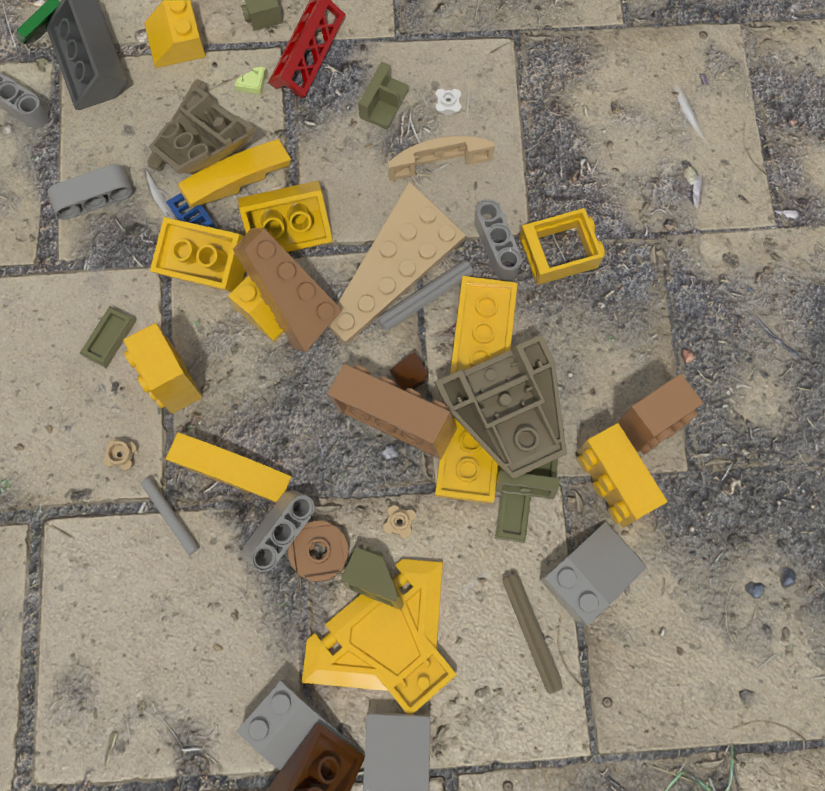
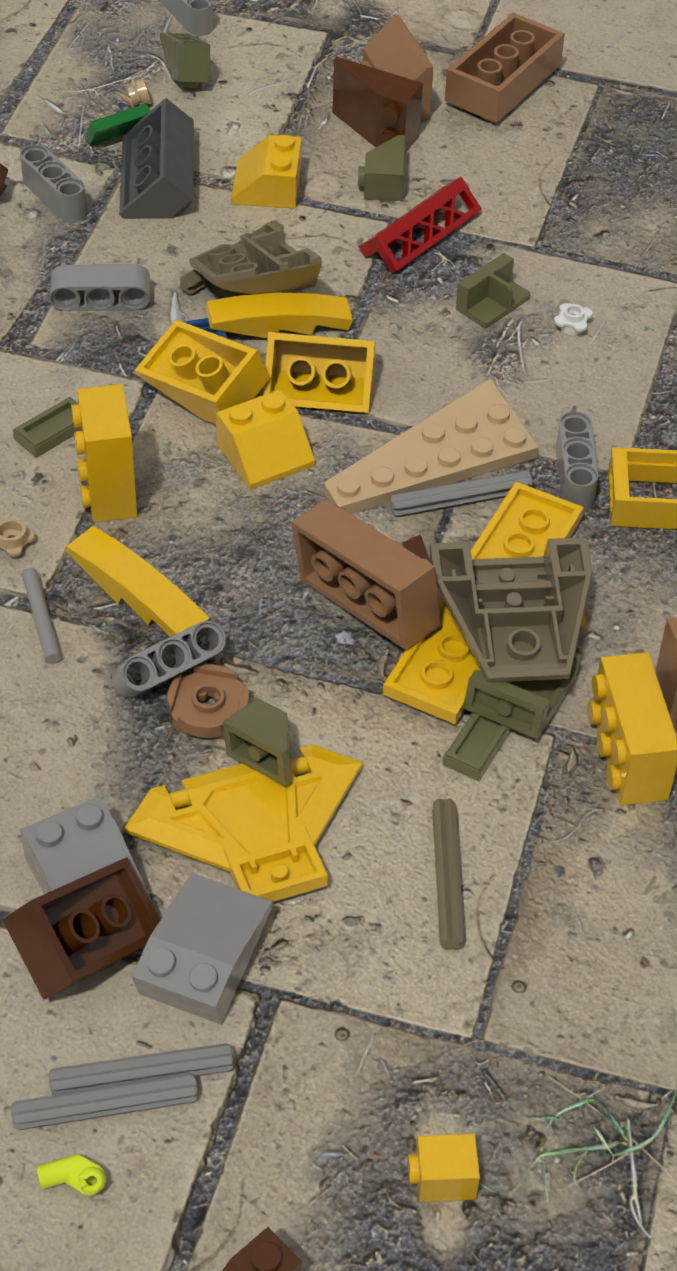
camera: 20 degrees right, 25 degrees down
medium nougat wedge [233,228,342,352] -> none
yellowish green tile [234,67,267,95] -> none
tan plate [383,505,416,538] -> none
tan slope [388,136,495,181] -> none
light grey slope [540,522,646,627] -> none

